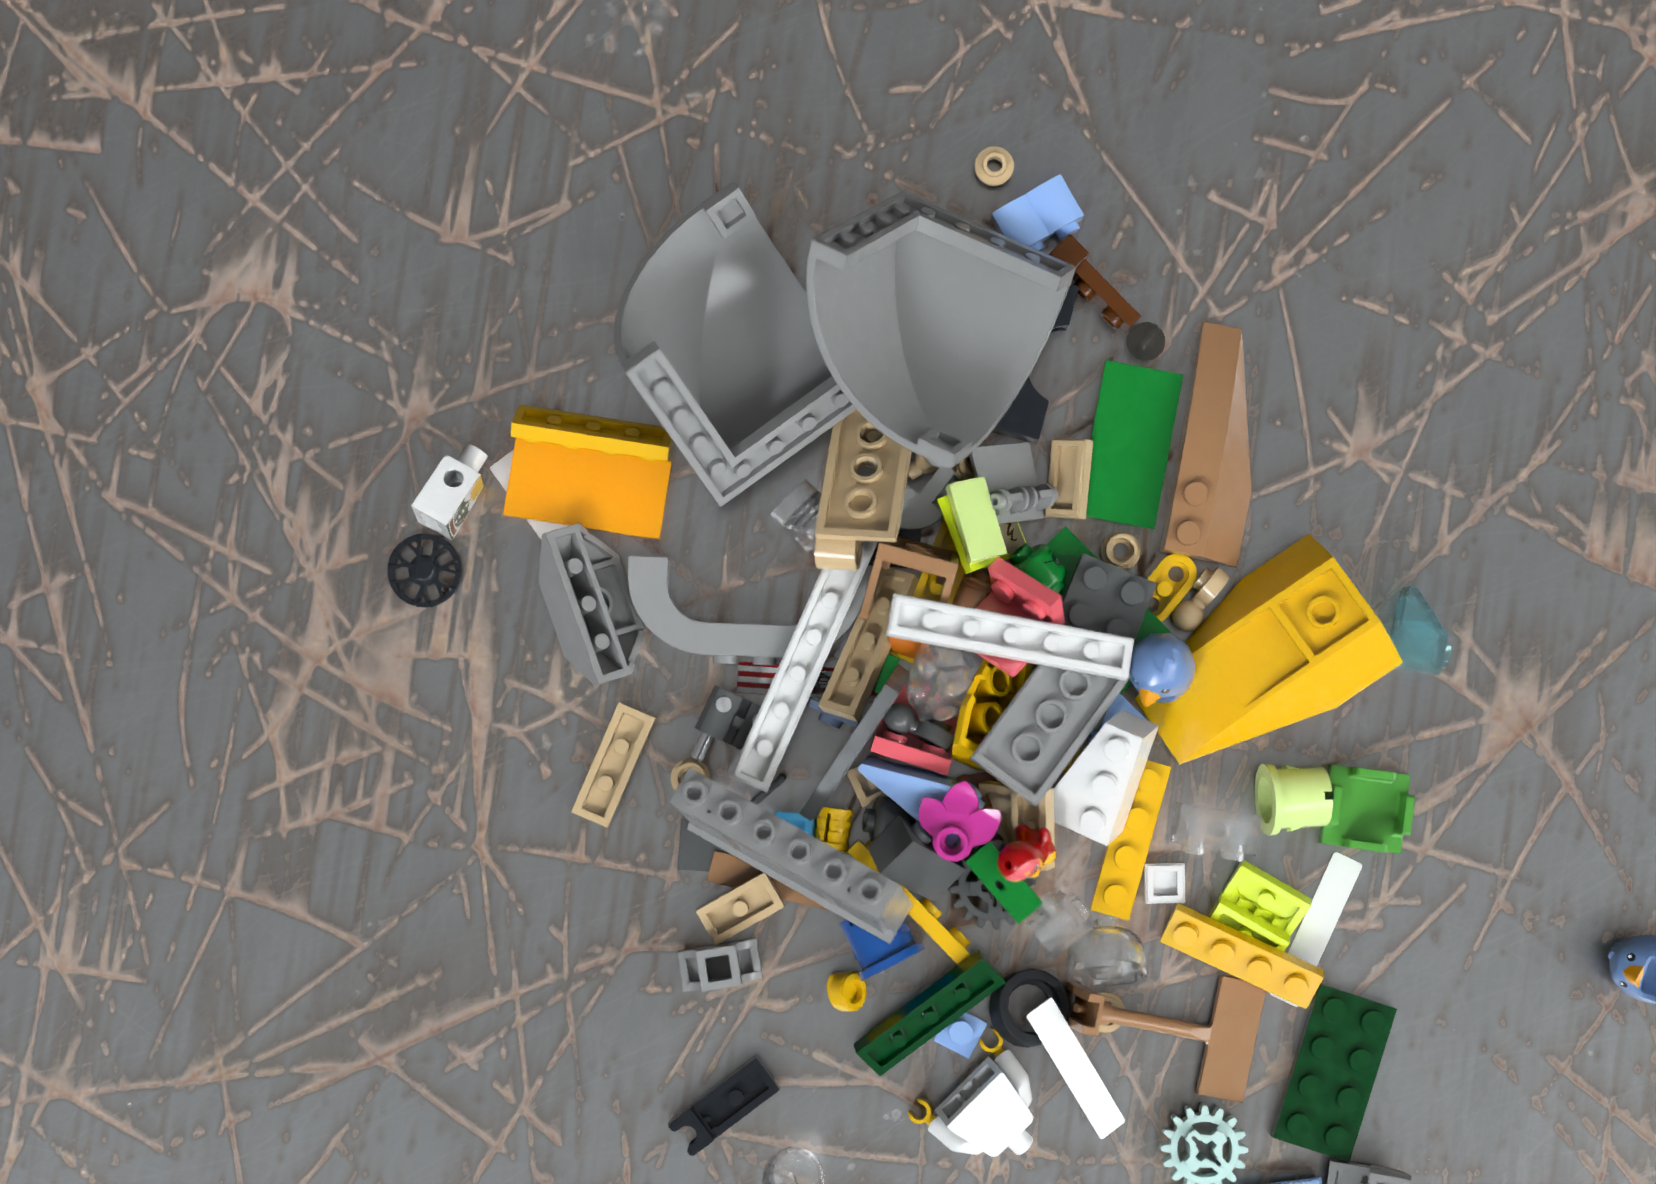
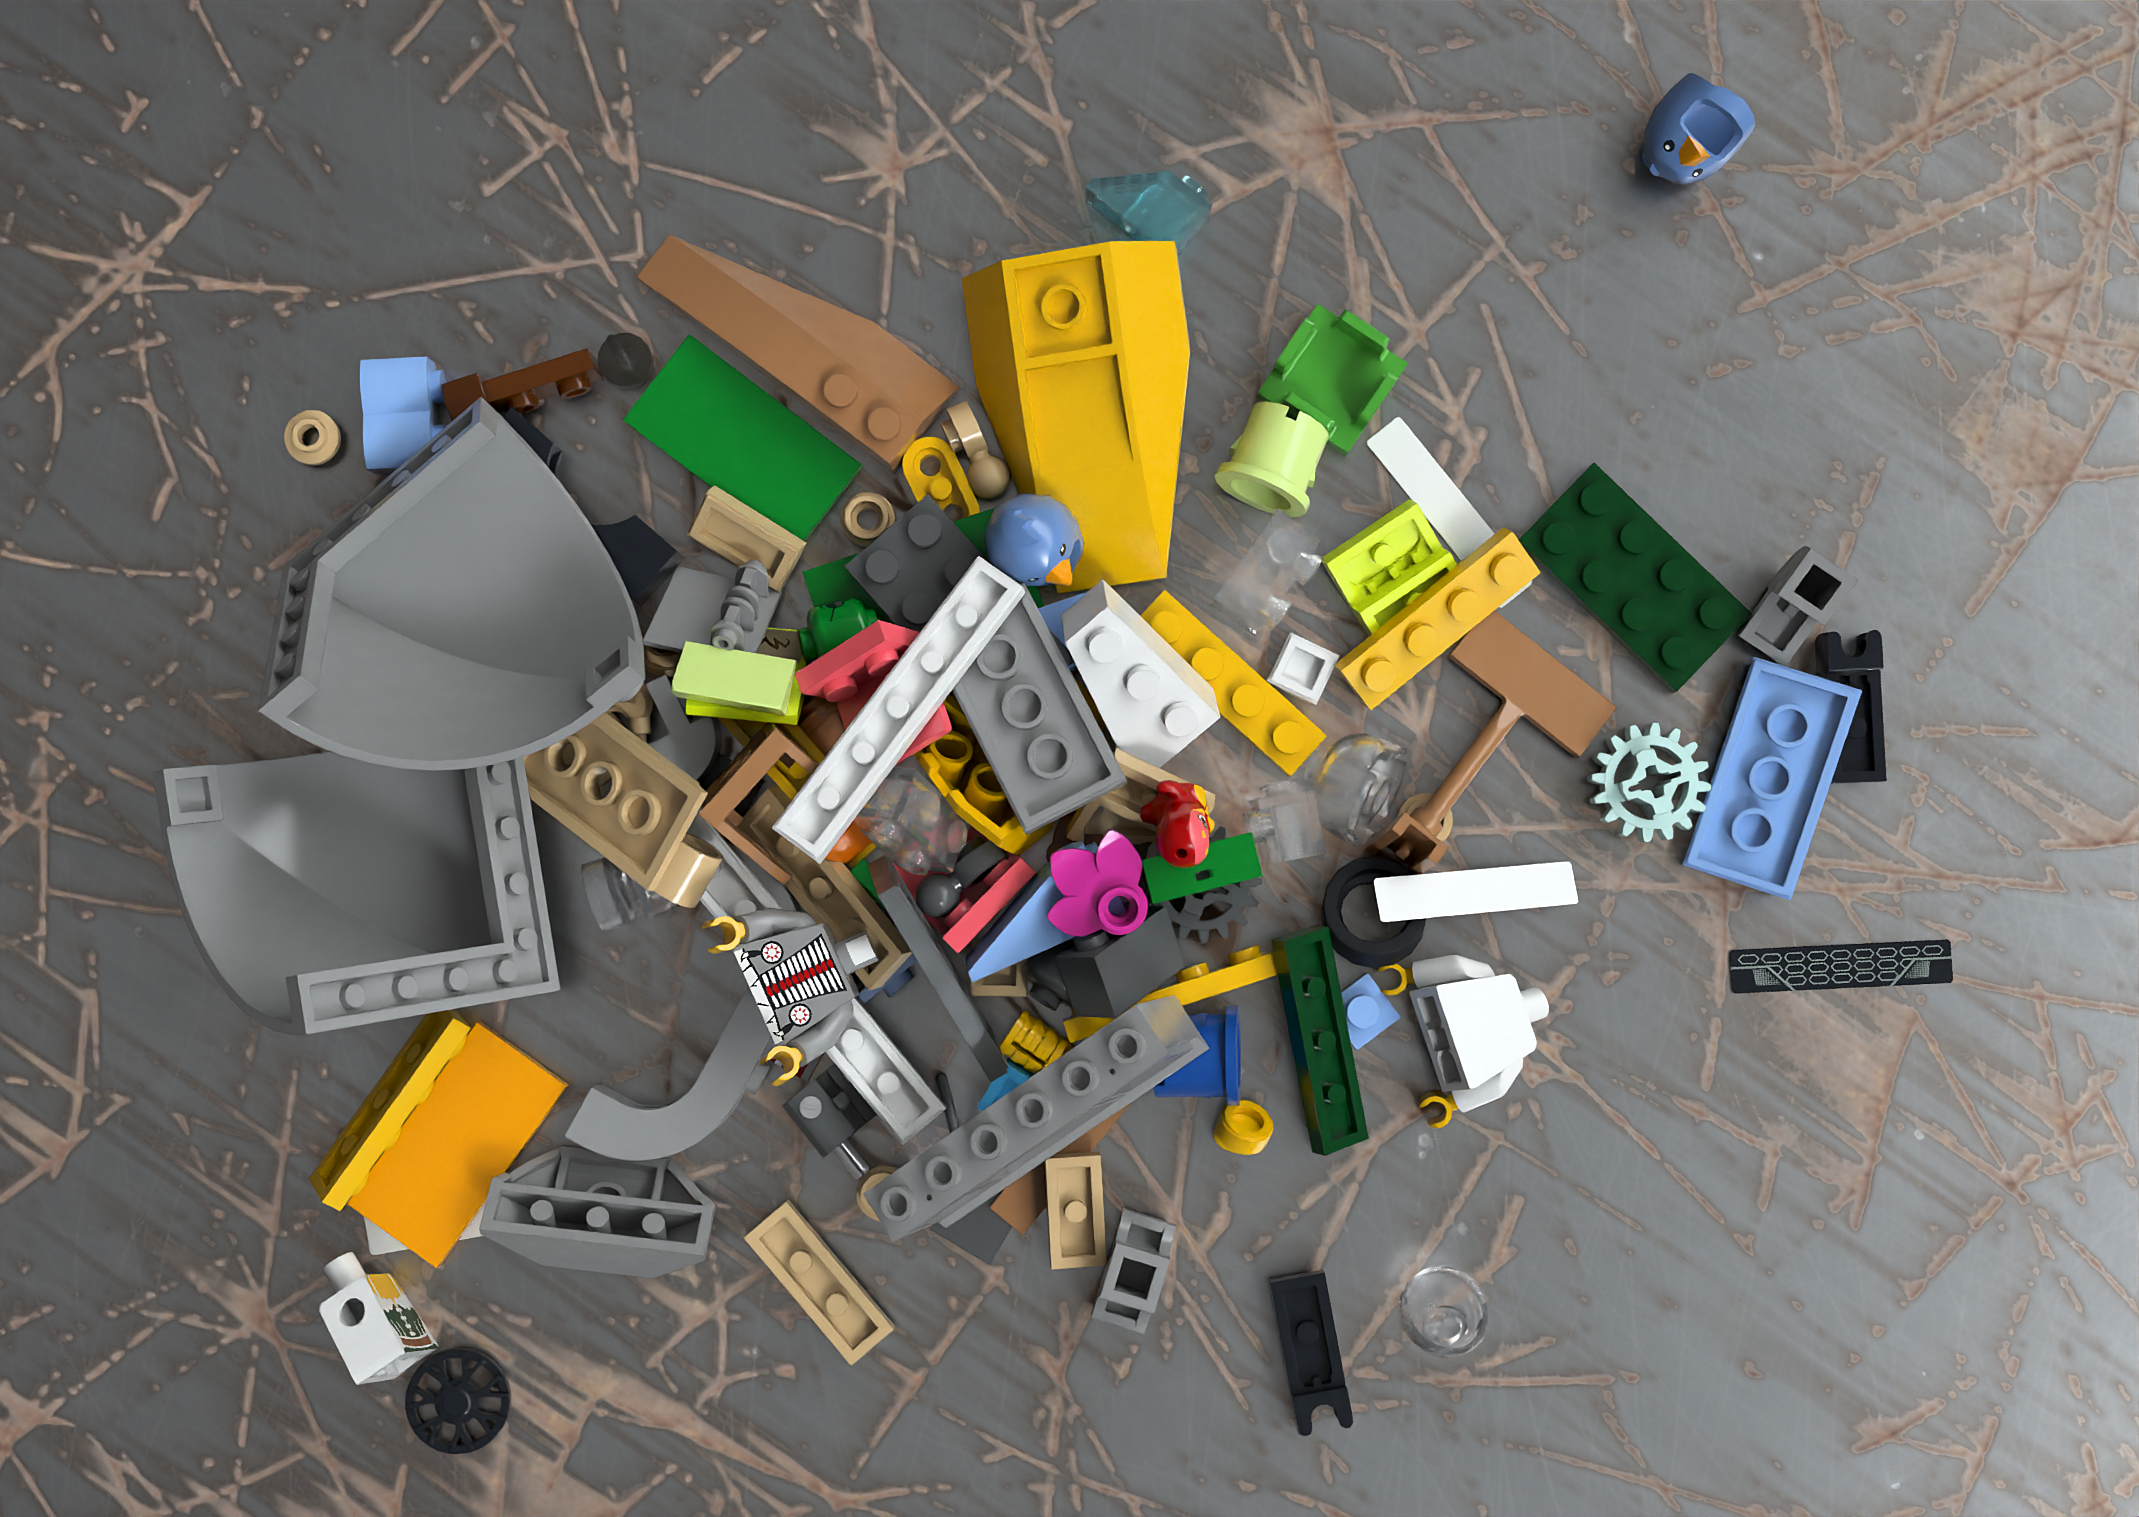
camera: 70 degrees left, 0 degrees up
none -> torso [702,908,879,1086]

